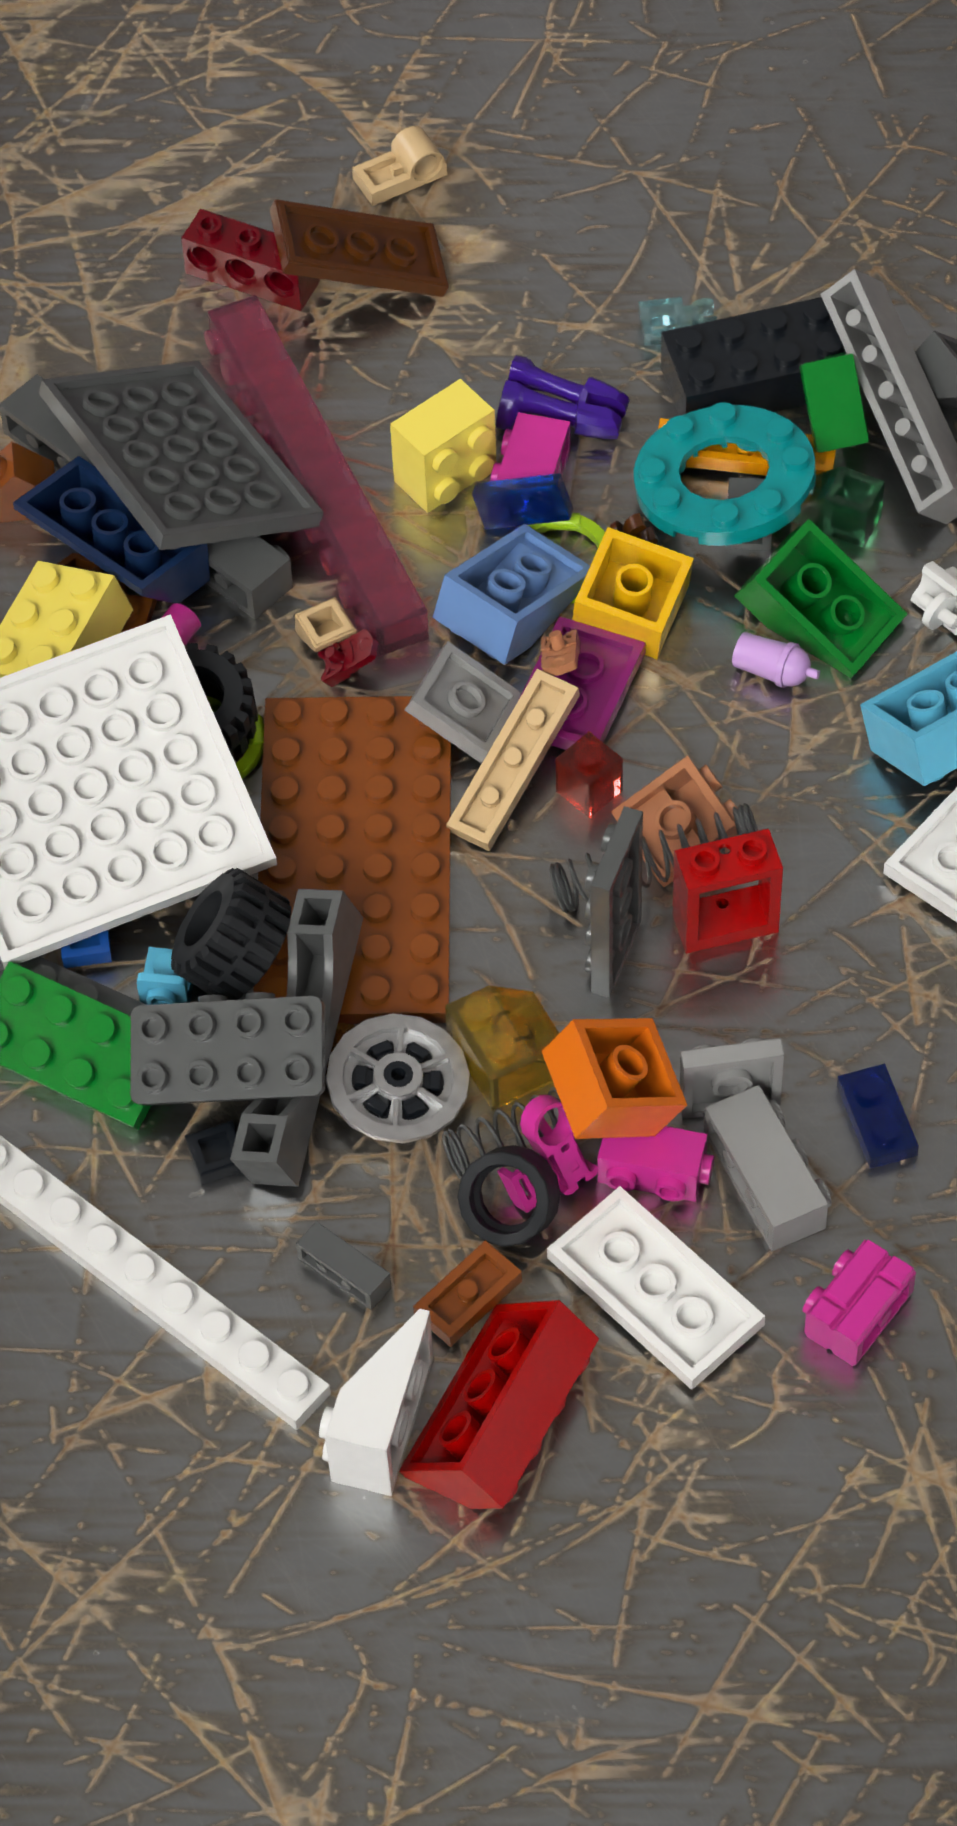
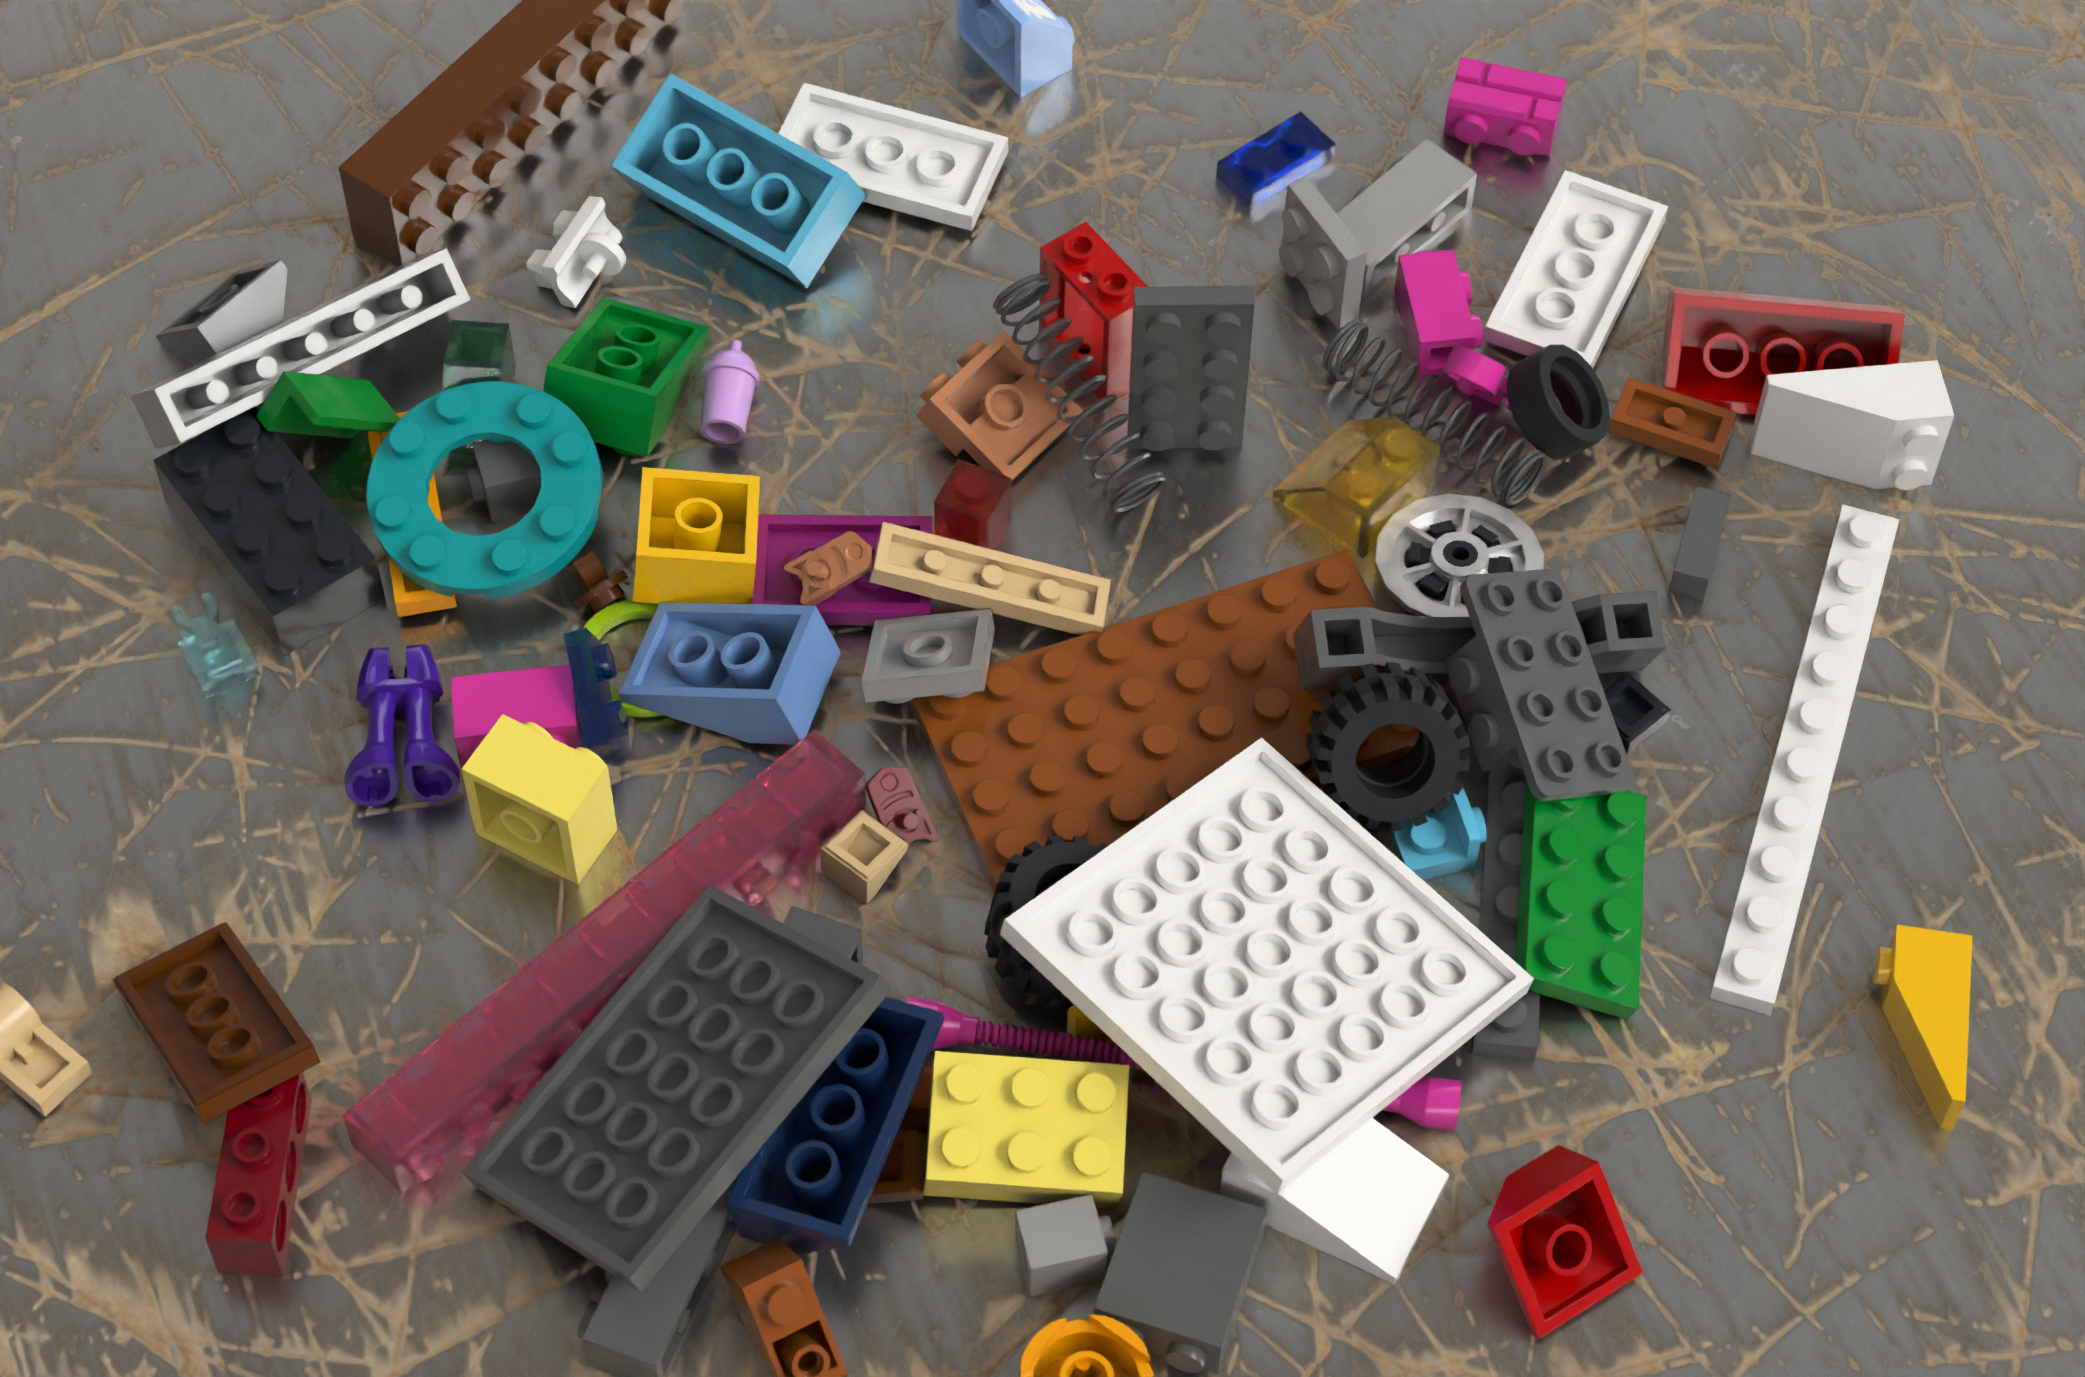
camera: 115 degrees left, 0 degrees up
orange brick [541,1018,687,1139] -> none

